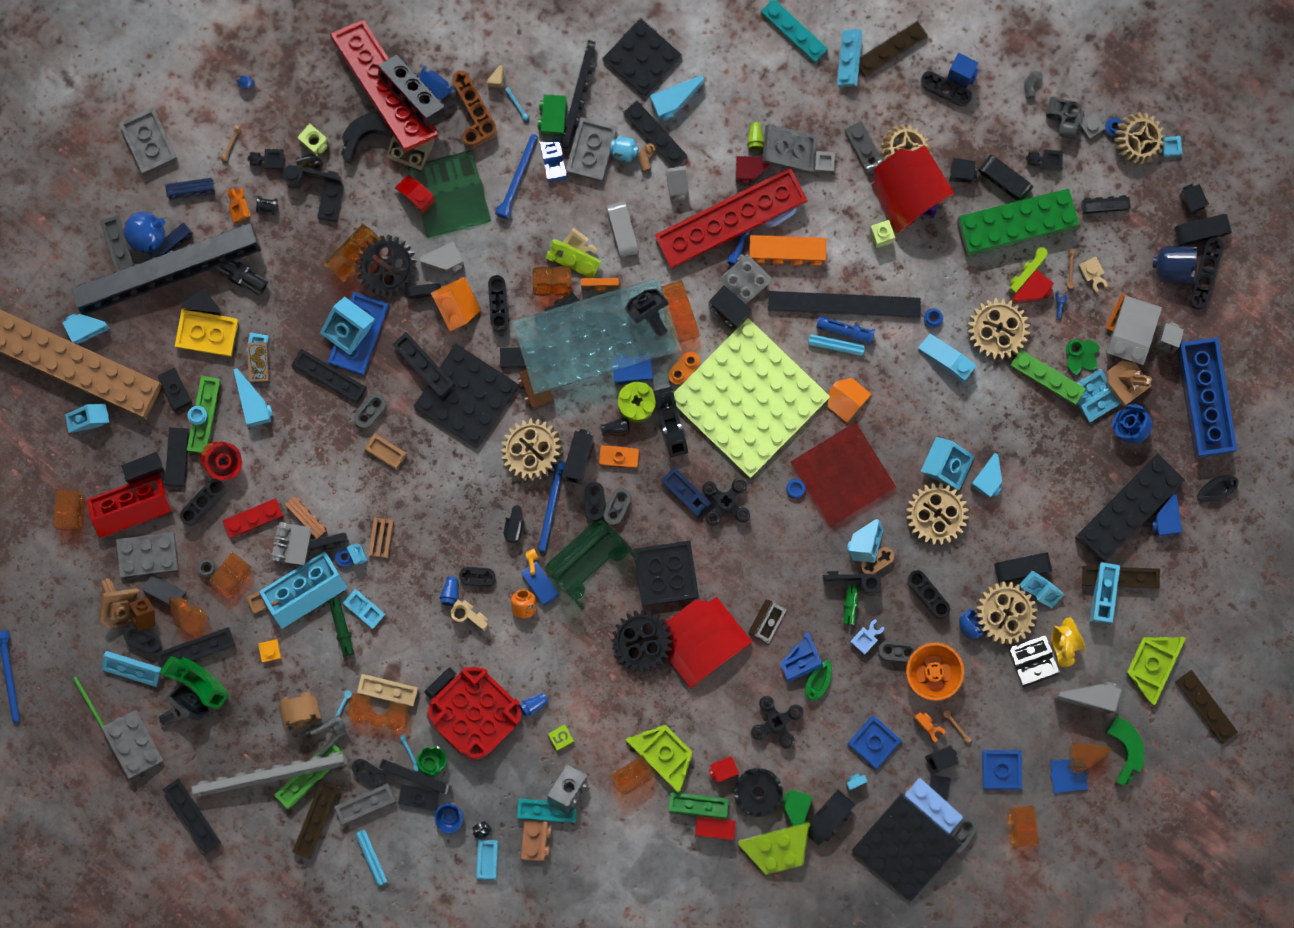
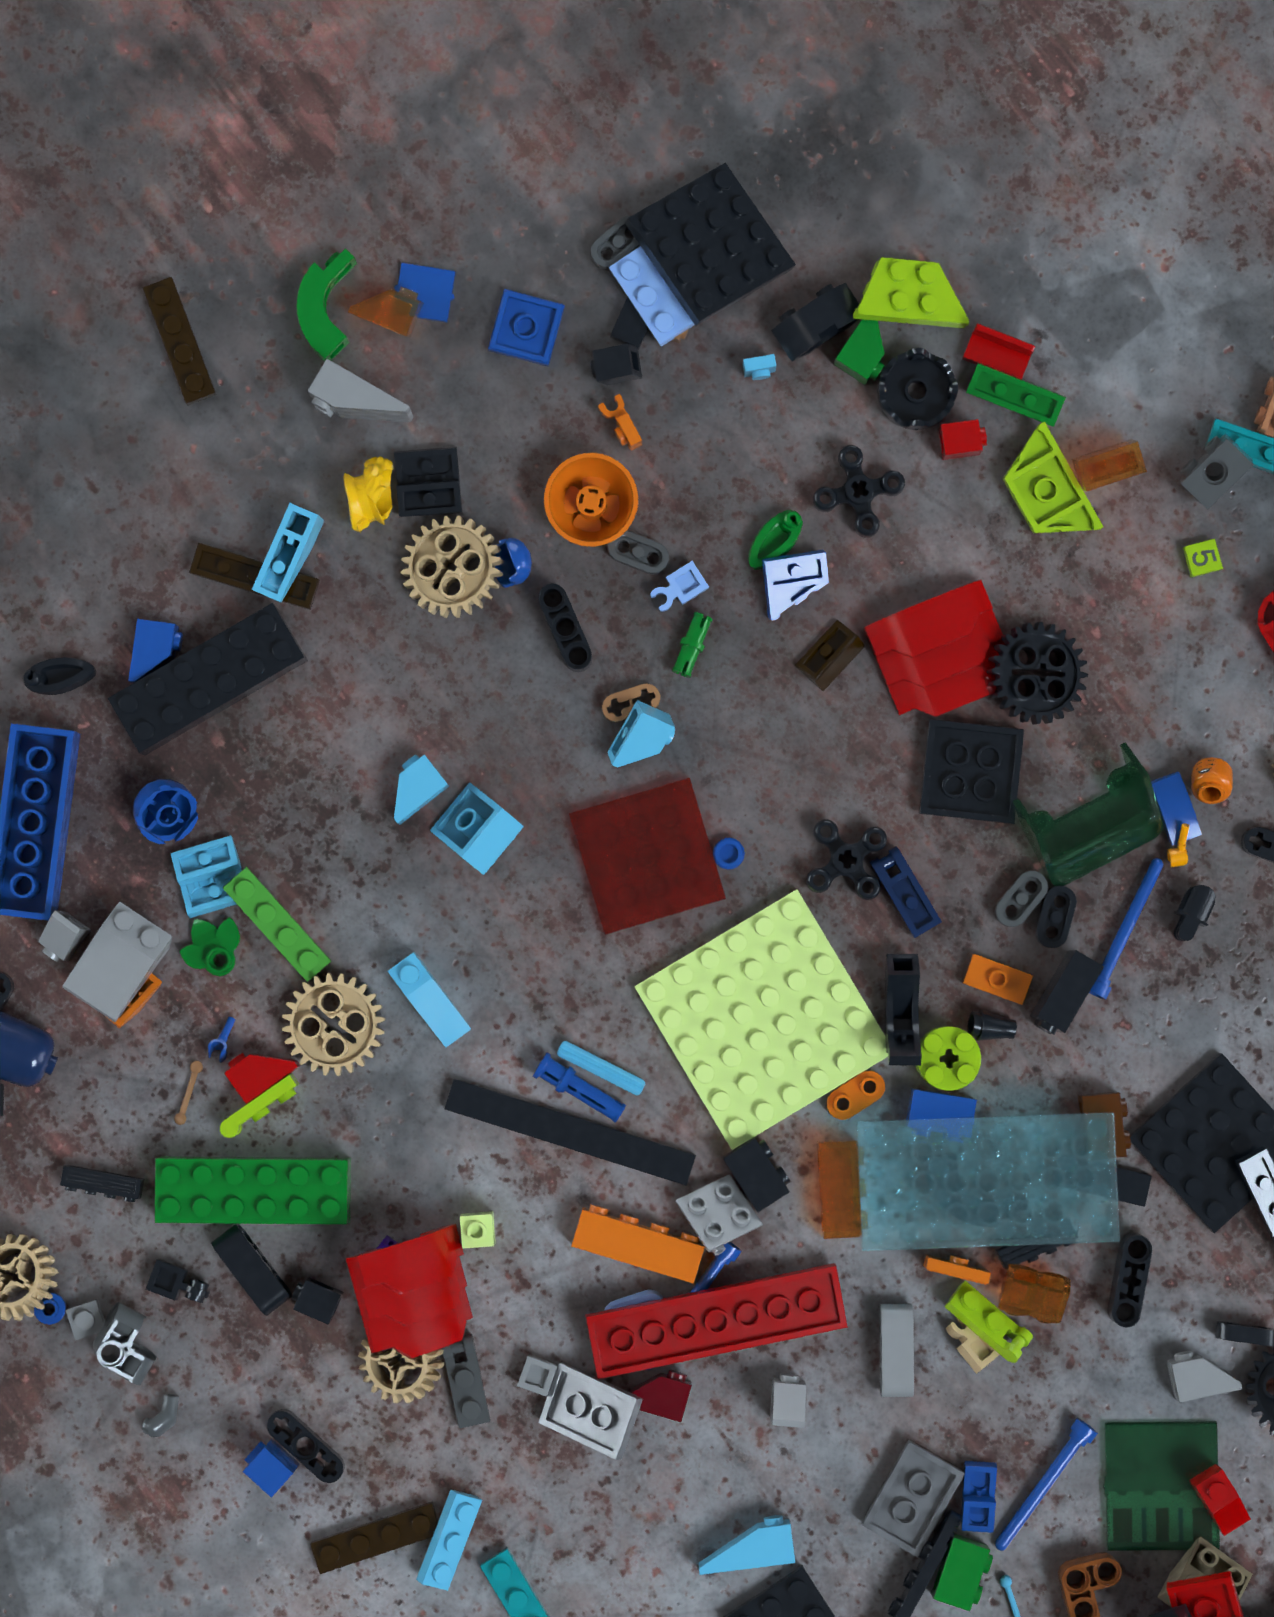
camera: 165 degrees left, 5 degrees up
orange slope [431,276,481,331] -> none
tan gear [500,419,563,481] -> none
blue cone [520,692,549,717] -> none
medium azure head [610,136,639,163] -> none
black plate [623,100,687,168] -> none
black piece [625,288,669,337] -> none
medium nougat arm [638,143,655,172] -> none
lime cone [747,122,764,152] -> none
black door [823,571,881,596] -> none
orange slope [827,378,872,423] -> none
blue tile [847,715,902,770] -> none
tan gear [906,483,969,545] -> none
blue plate [924,308,943,328] -> none
medium nougat hinge [943,710,972,744] -> none
black beam [994,552,1052,583] -> none
clear orange brick [1006,805,1039,847] -> none
medium azure slope [1020,571,1064,608] -> none
tan plate [1078,257,1108,293] -> none
medium nougat piece [1106,360,1152,407] -> none
lime wing [1126,637,1186,705] -> none

